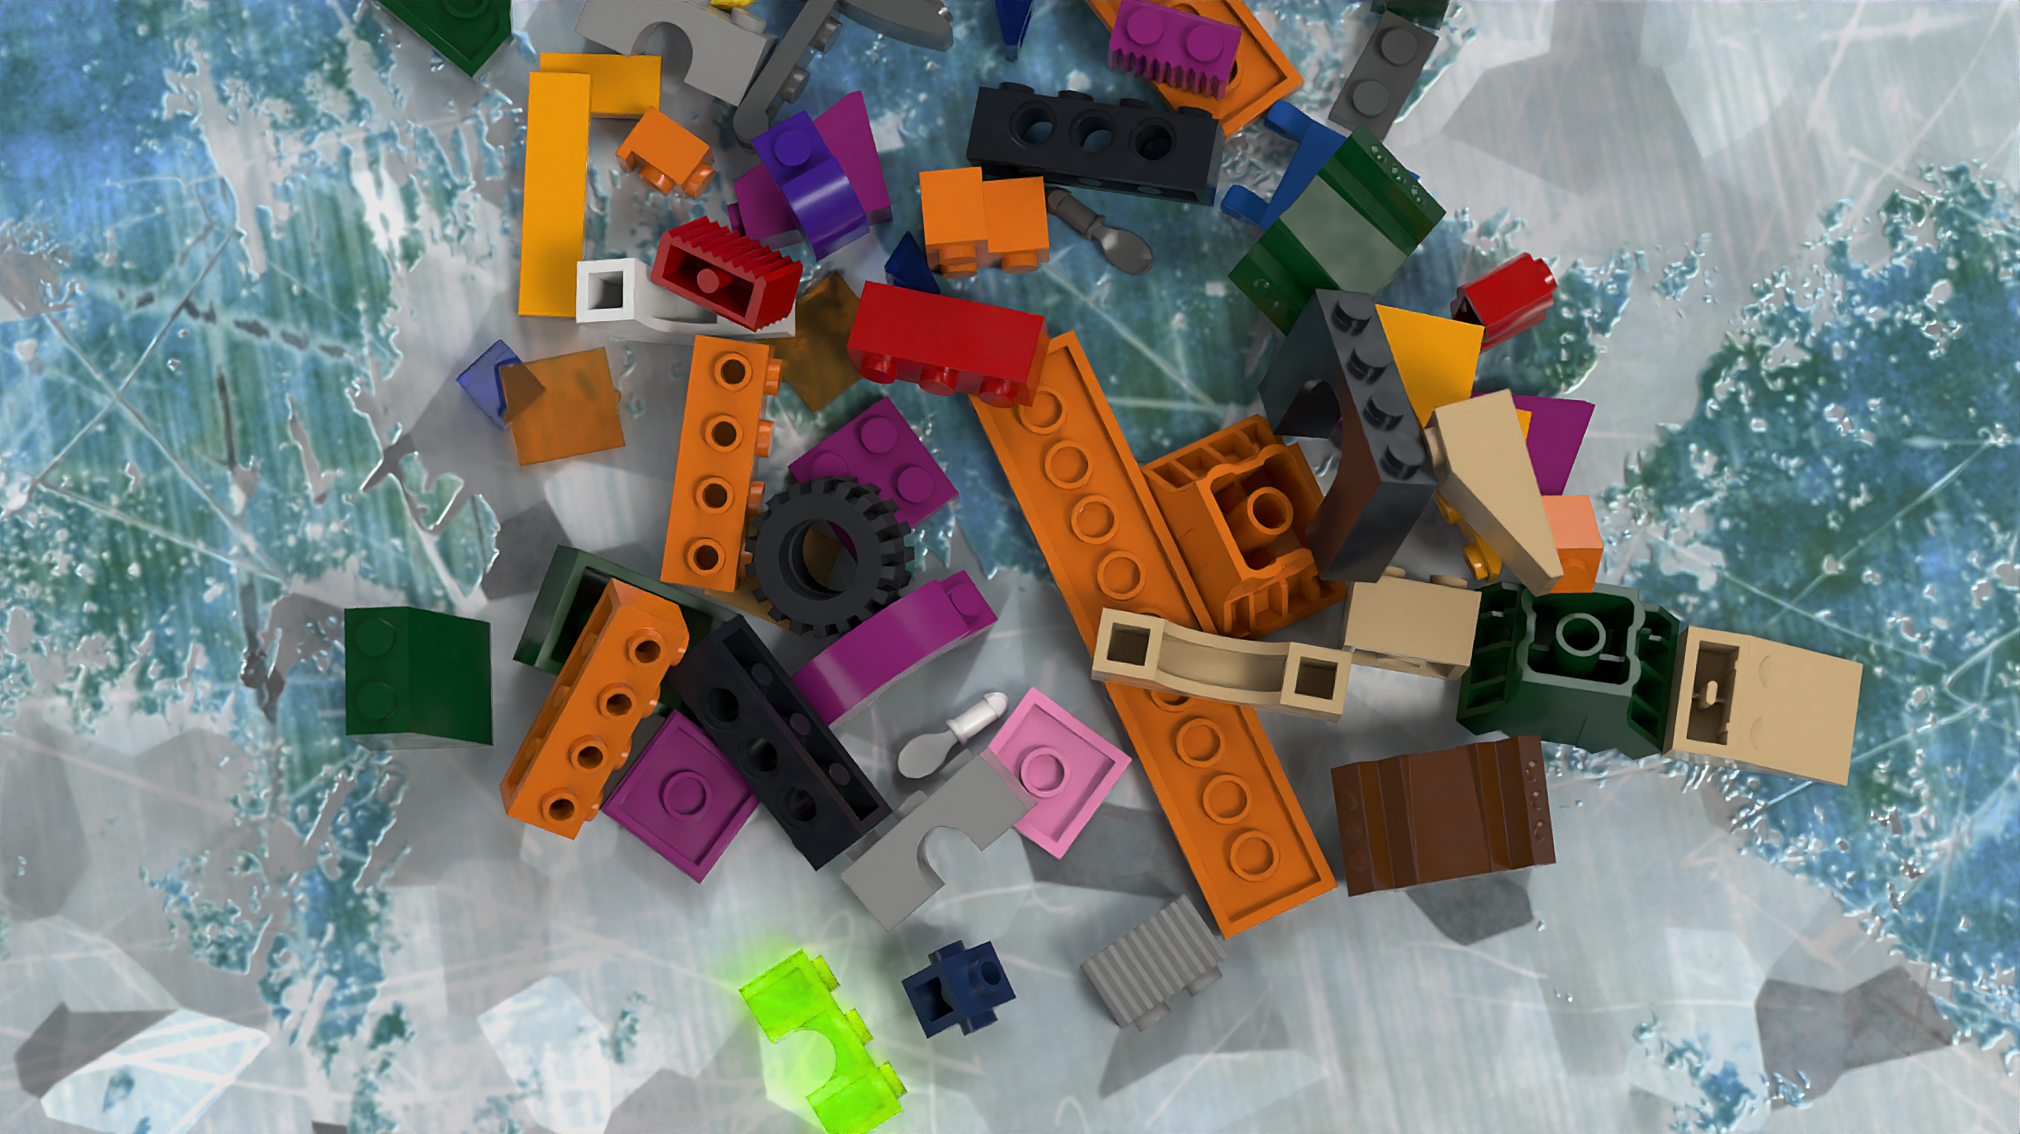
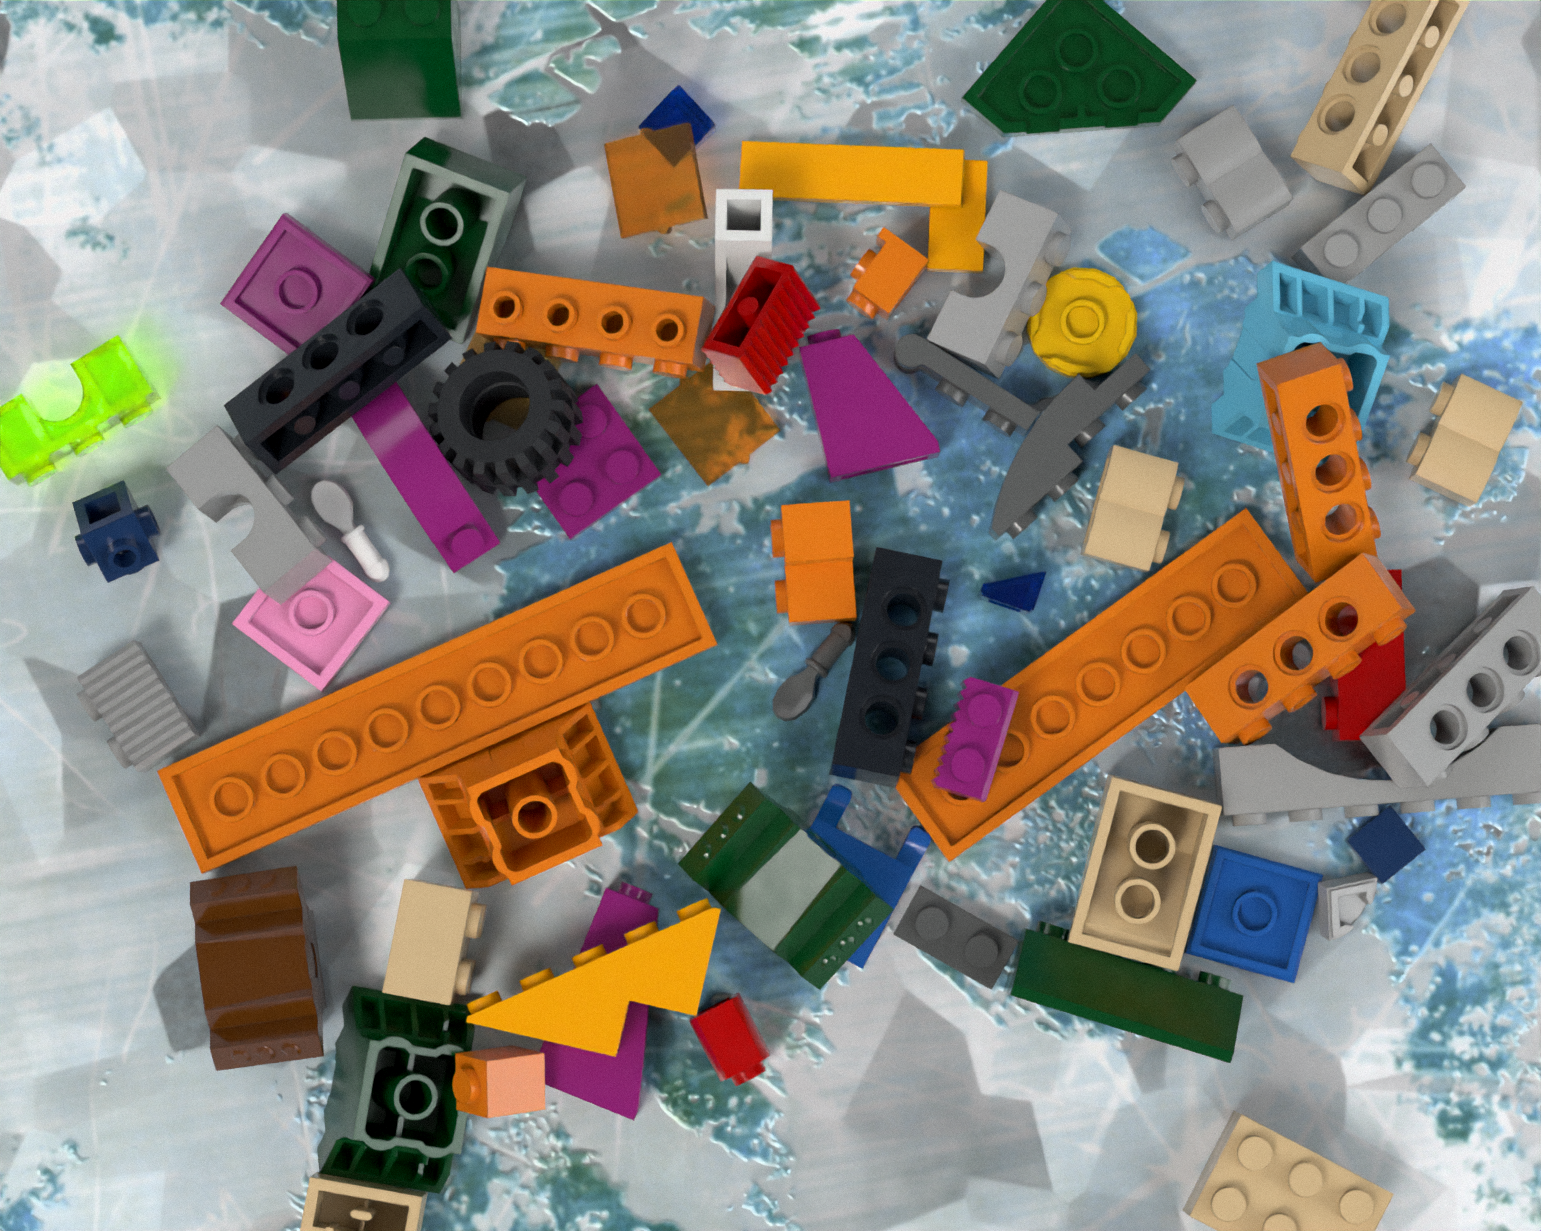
camera: 85 degrees right, 5 degrees up
orange brick [499,577,689,840] -> none
dark purple brick [751,110,870,262] -> none
red brick [846,280,1050,408] -> none
clear blue slope [884,231,941,295] -> none
tan arch [1091,608,1353,723] -> none
black arch [1258,288,1439,583] -> none
tan slope [1422,389,1564,597] -> none

